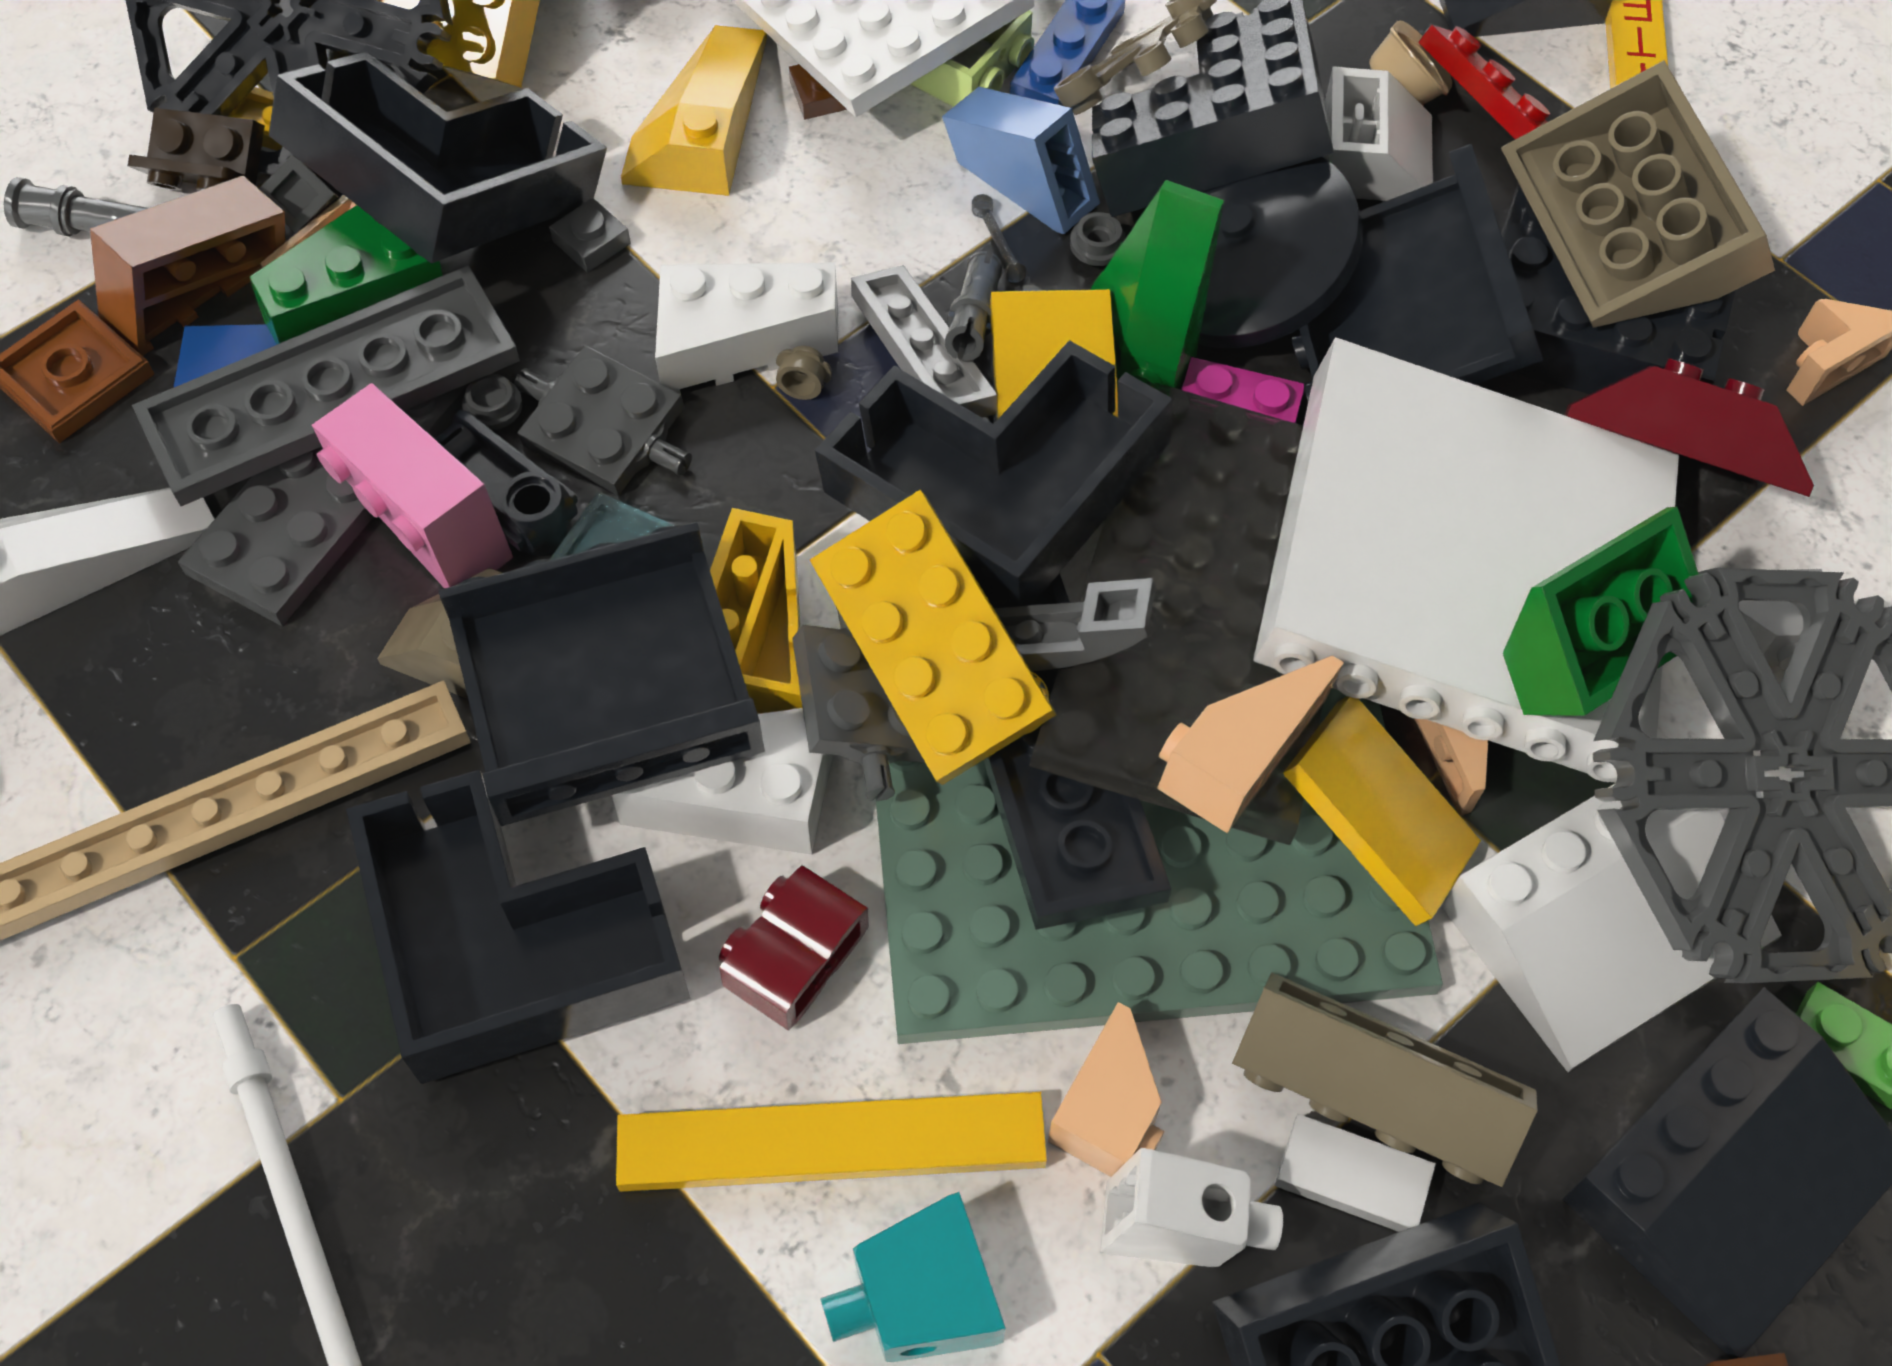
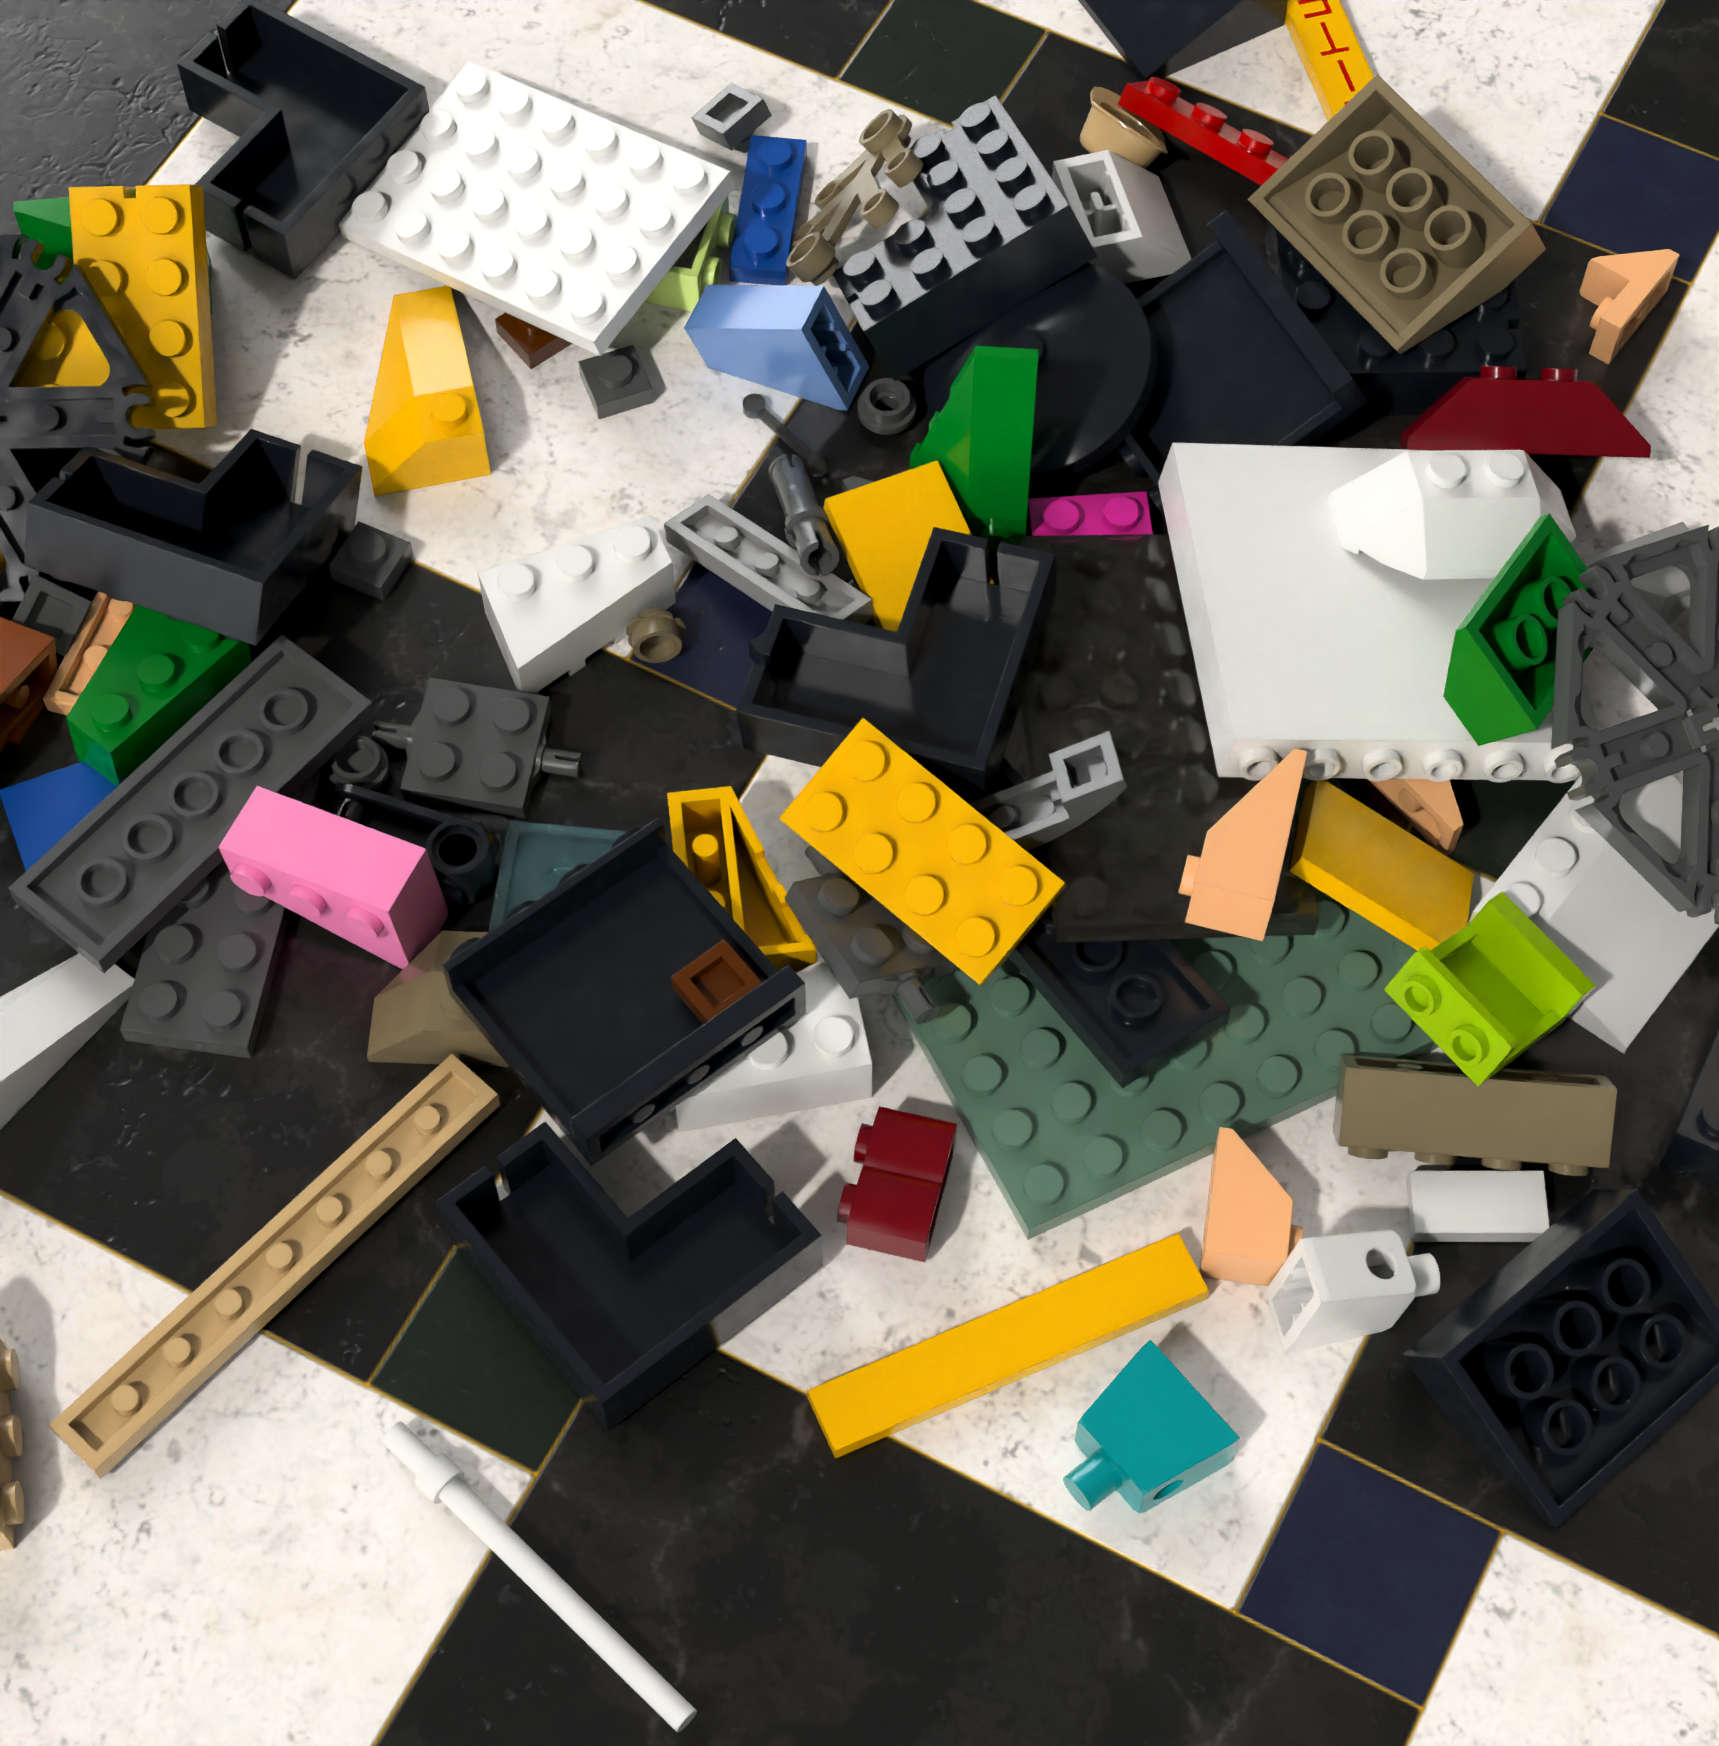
camera: 20 degrees left, 0 degrees up
none -> dark grey plate [578,345,654,419]
none -> reddish brown plate [671,939,762,1024]
none -> white wedge [1327,450,1576,580]
none -> lime panel [1384,892,1596,1087]

